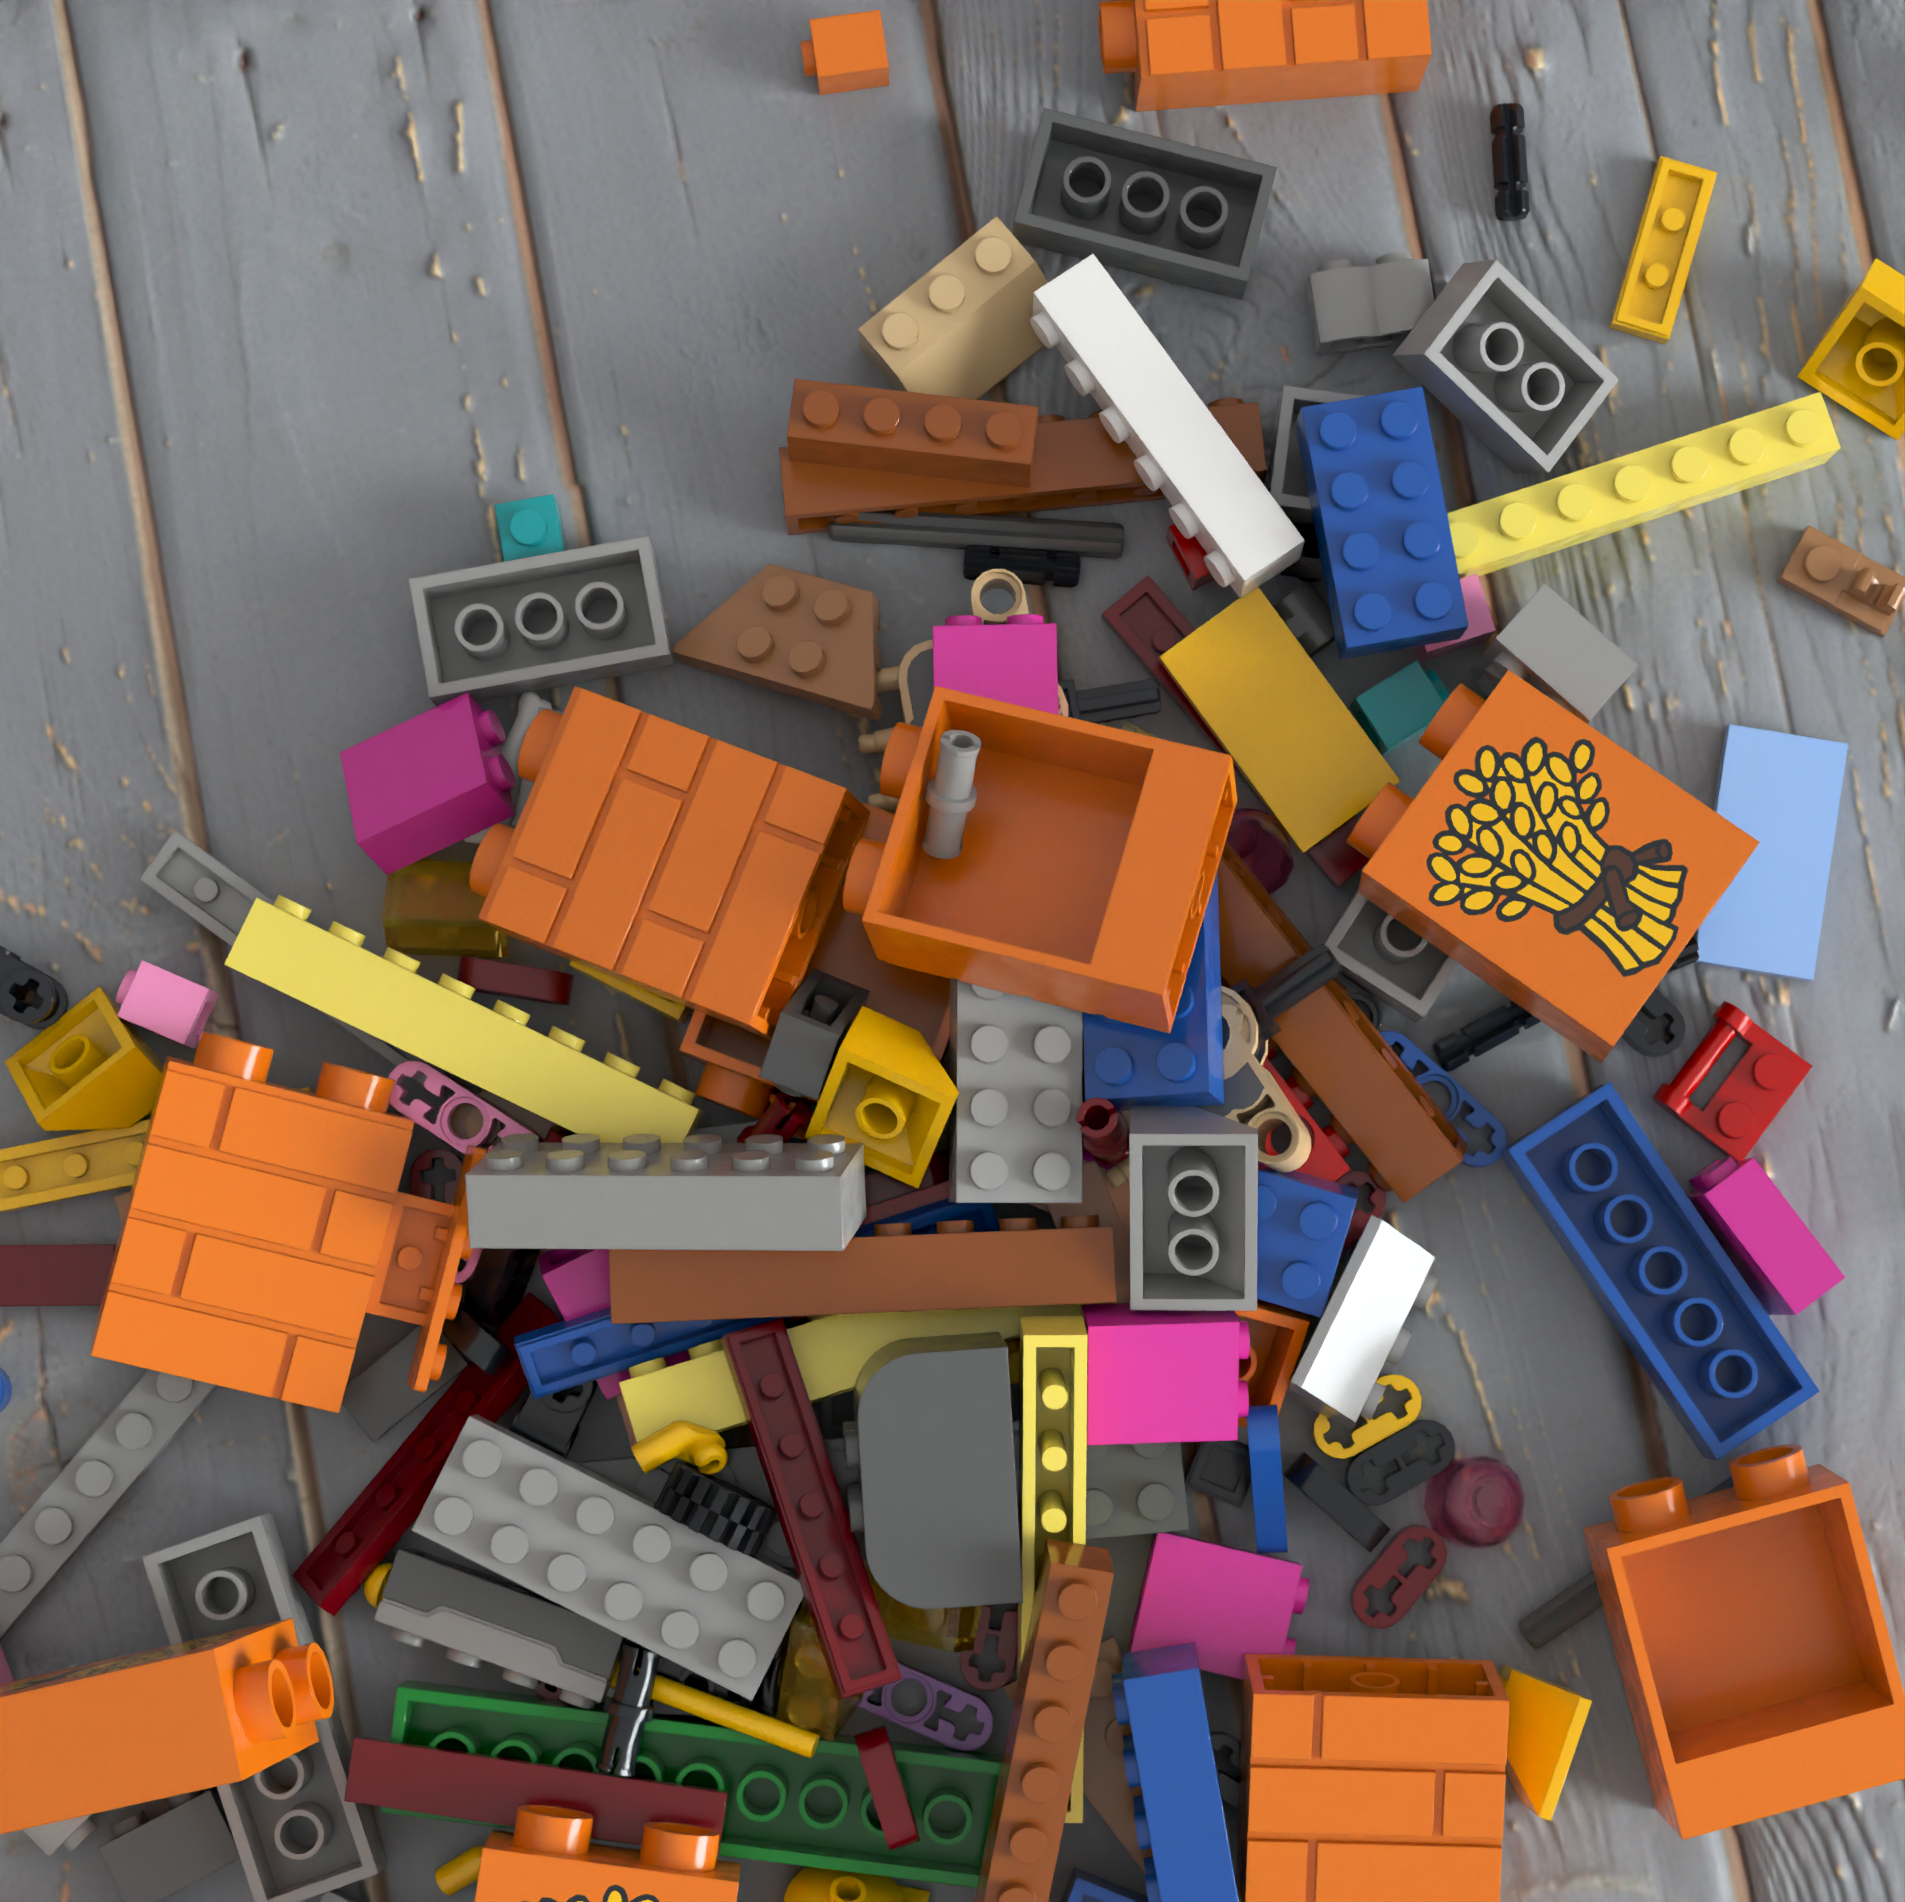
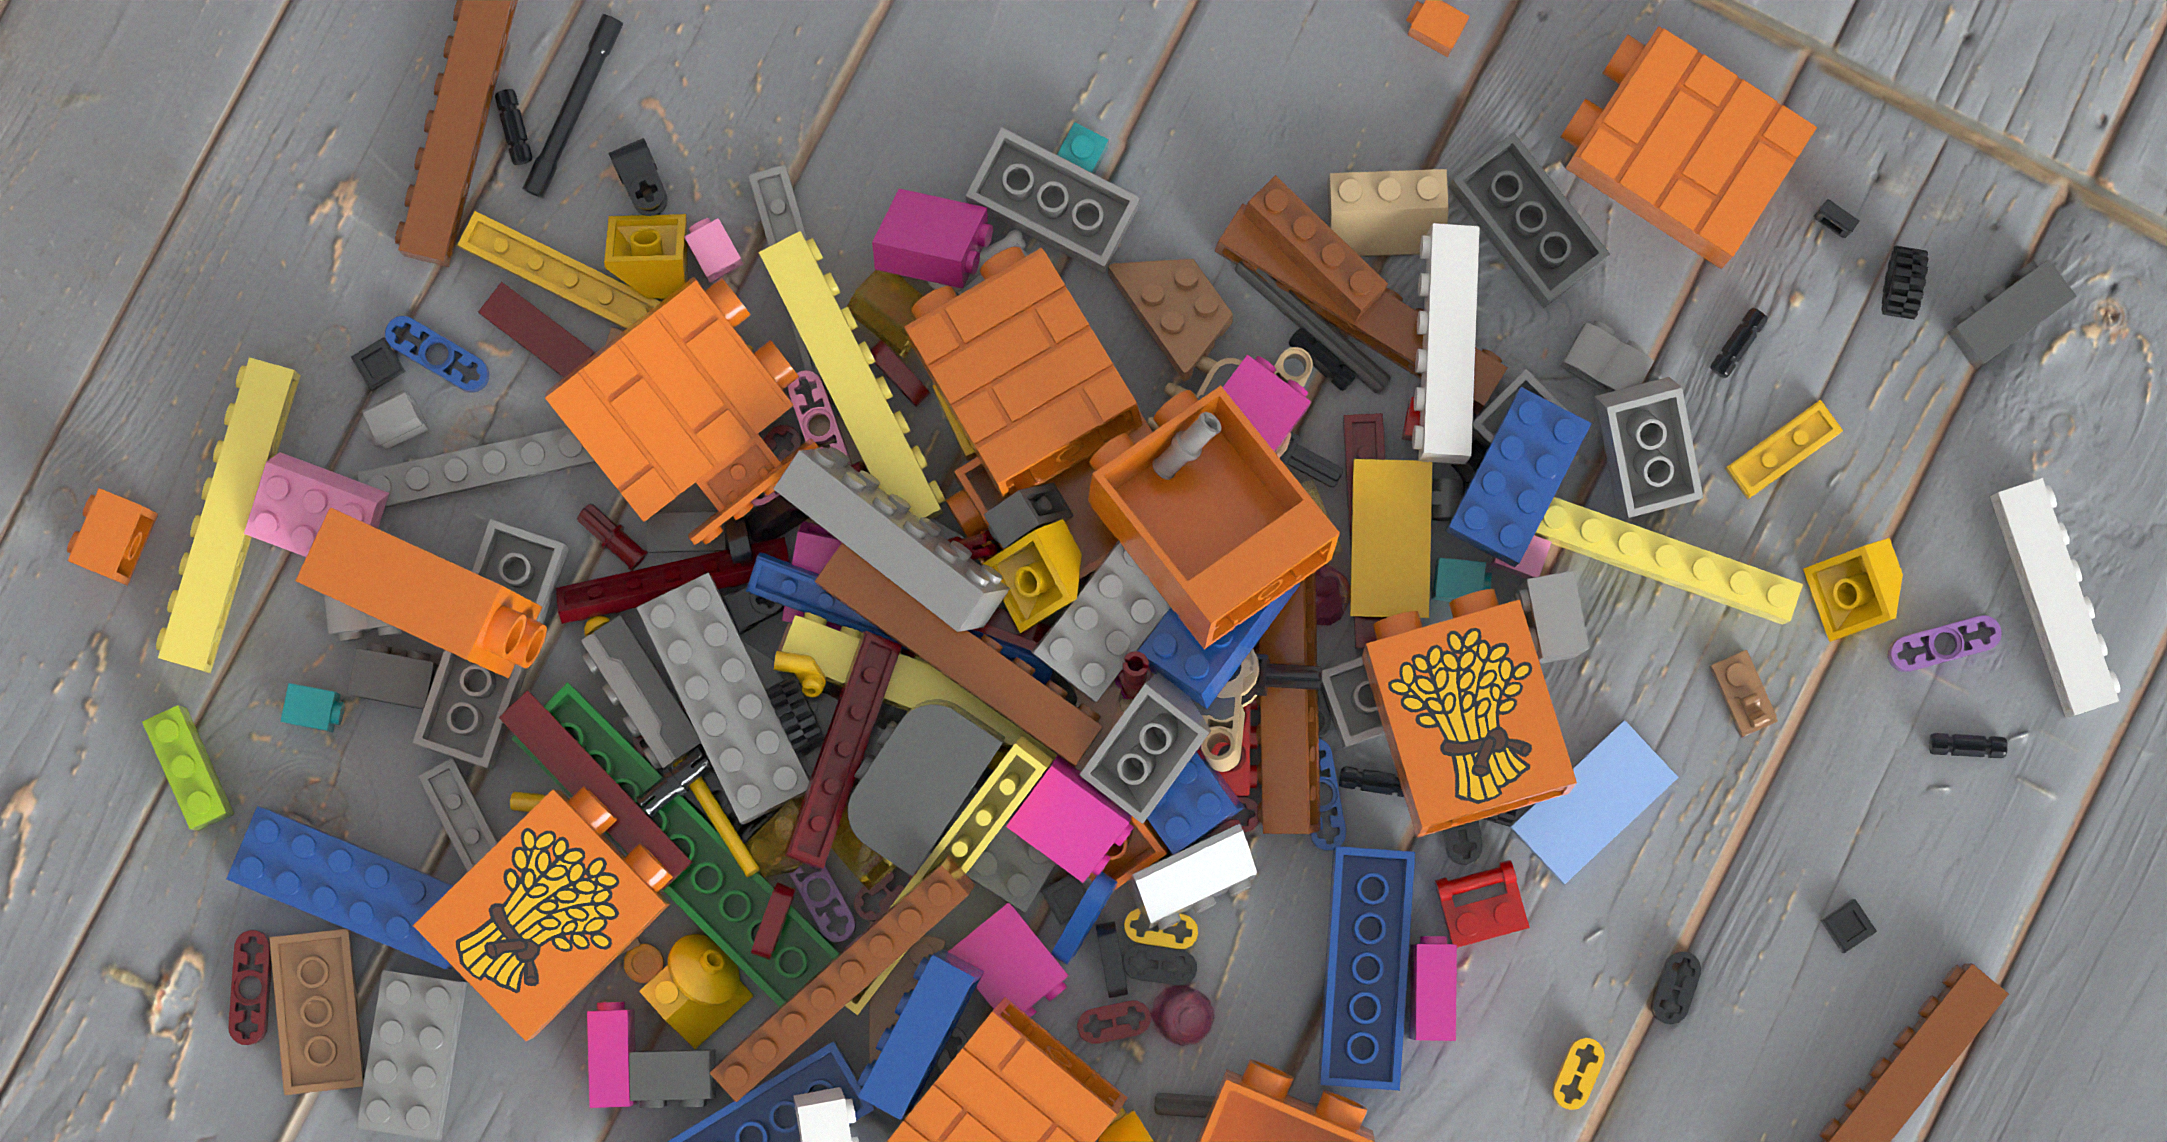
camera: 35 degrees right, 0 degrees up
none -> dark red axle [577,503,648,571]

